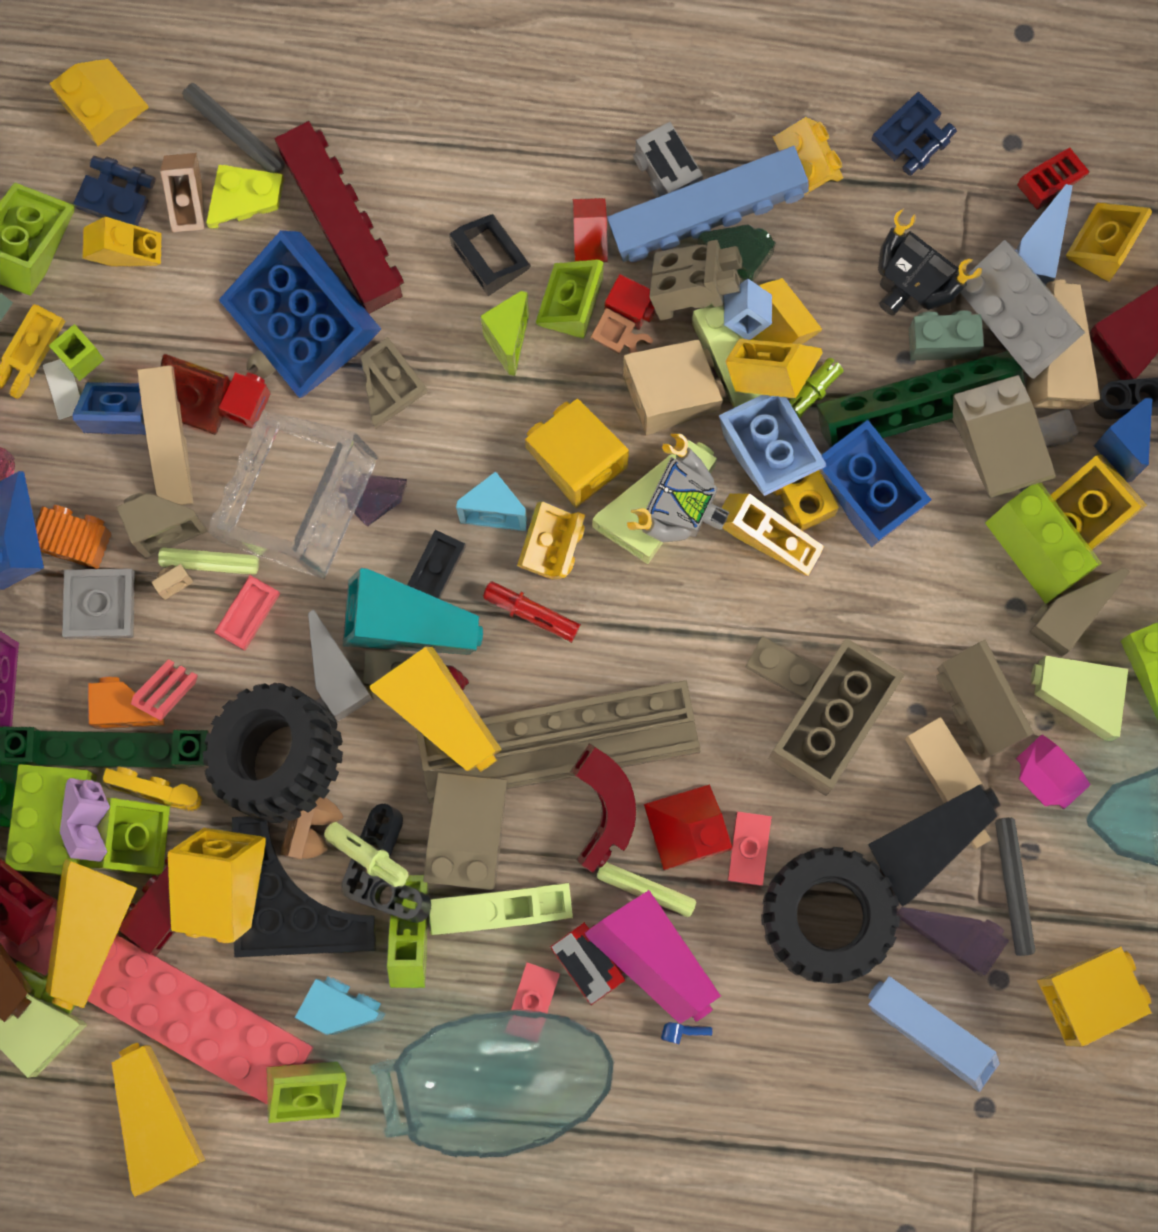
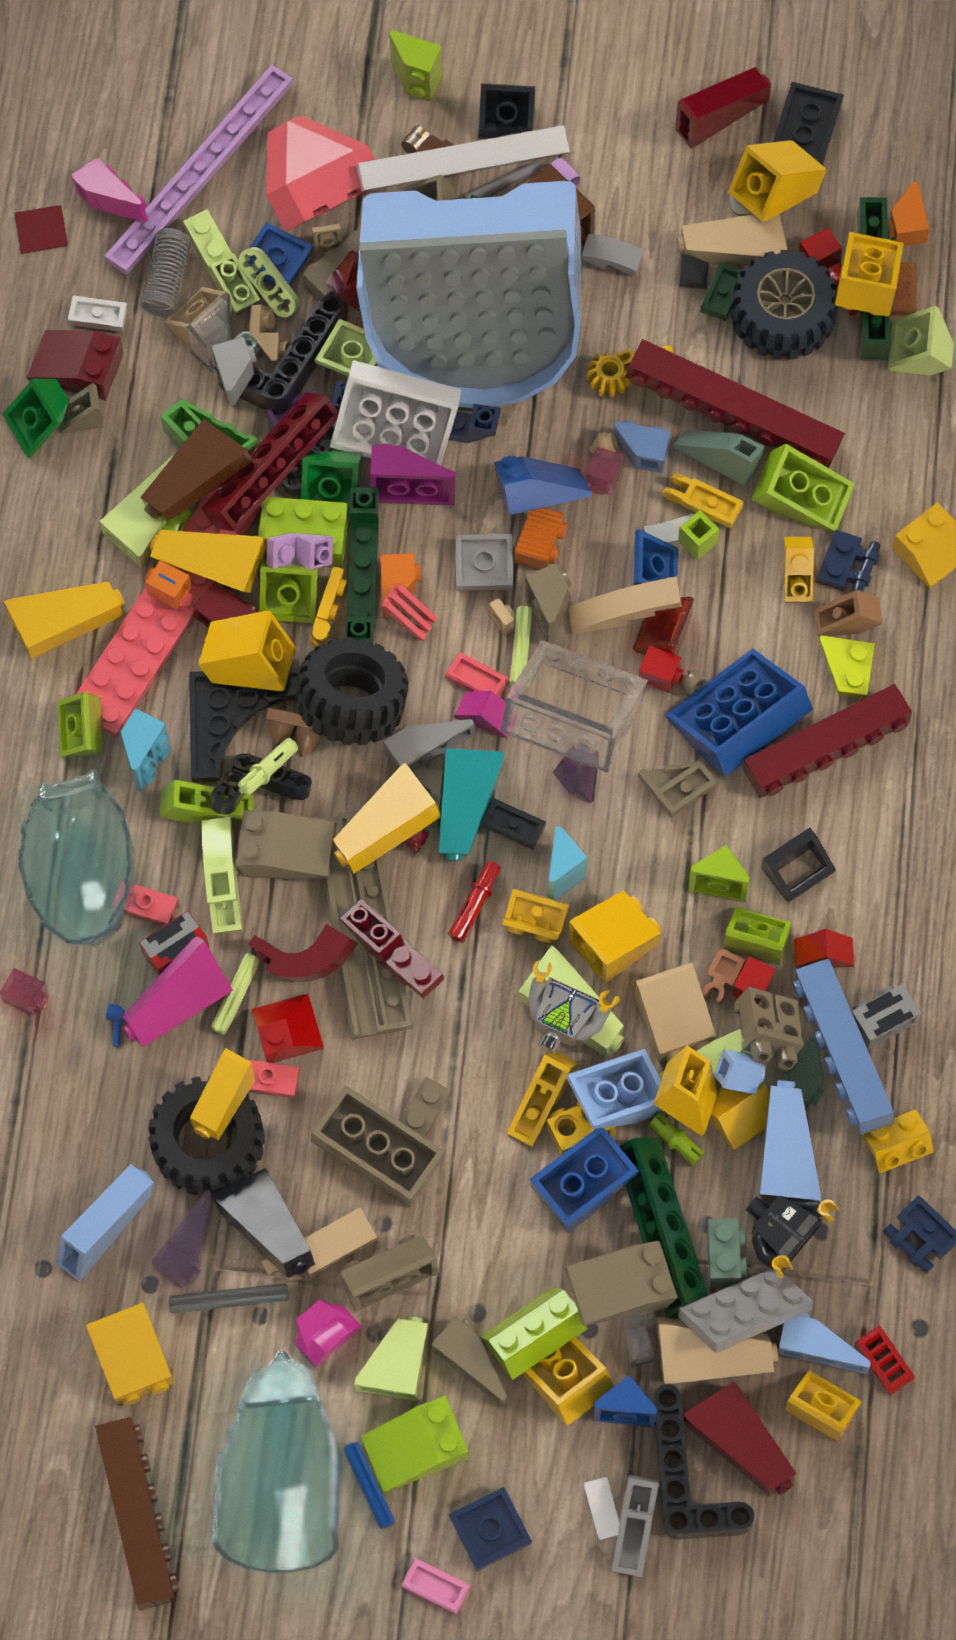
camera: 90 degrees right, 10 degrees down
dark grey axle [182,83,285,174] -> none
none -> clear pink brick [0,968,49,1017]
none -> orange brick [145,560,192,609]
none -> yellow slope [190,1048,255,1140]
none -> slope [340,899,444,999]
none -> dark pink slope [454,691,518,739]
none -> light blue slope [759,1080,821,1200]

